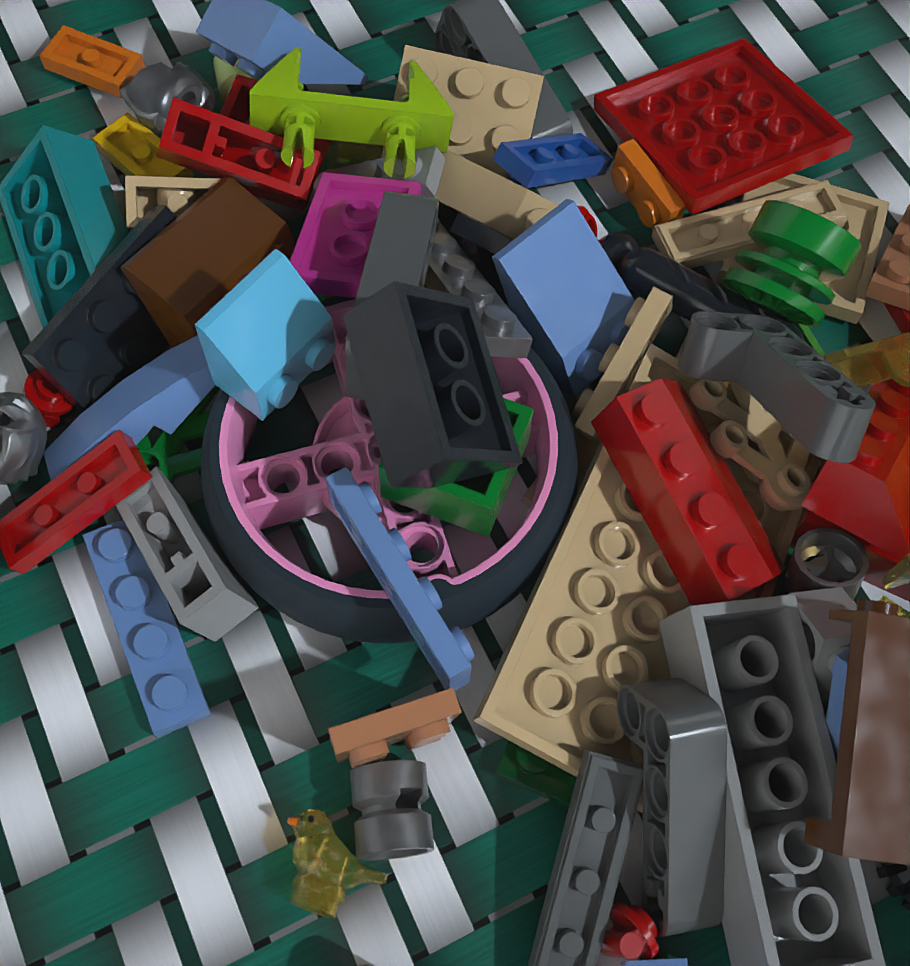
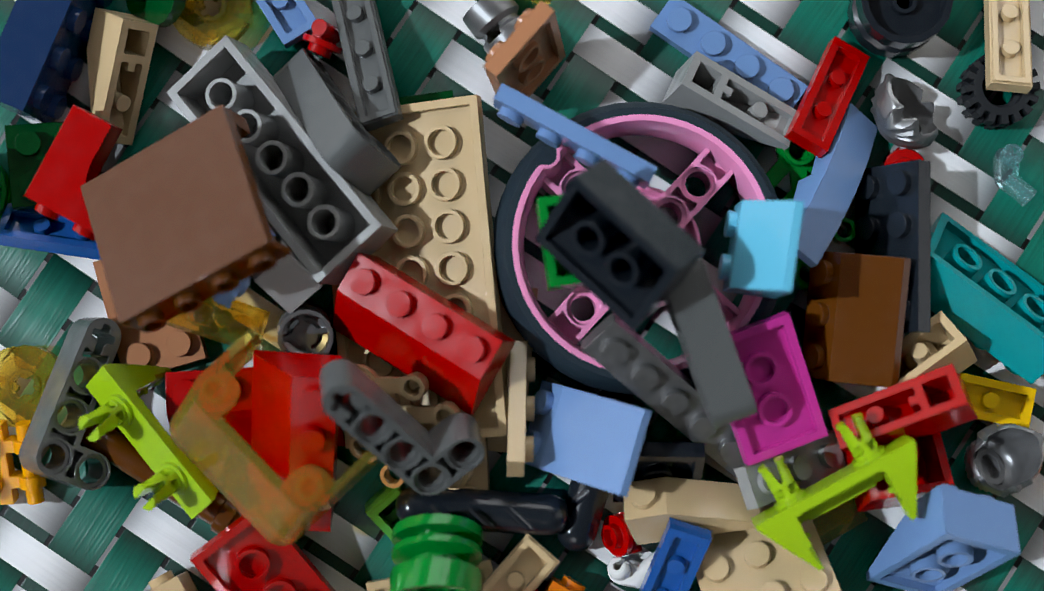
camera: 155 degrees right, 20 degrees up
none -> white arm [607,552,655,589]

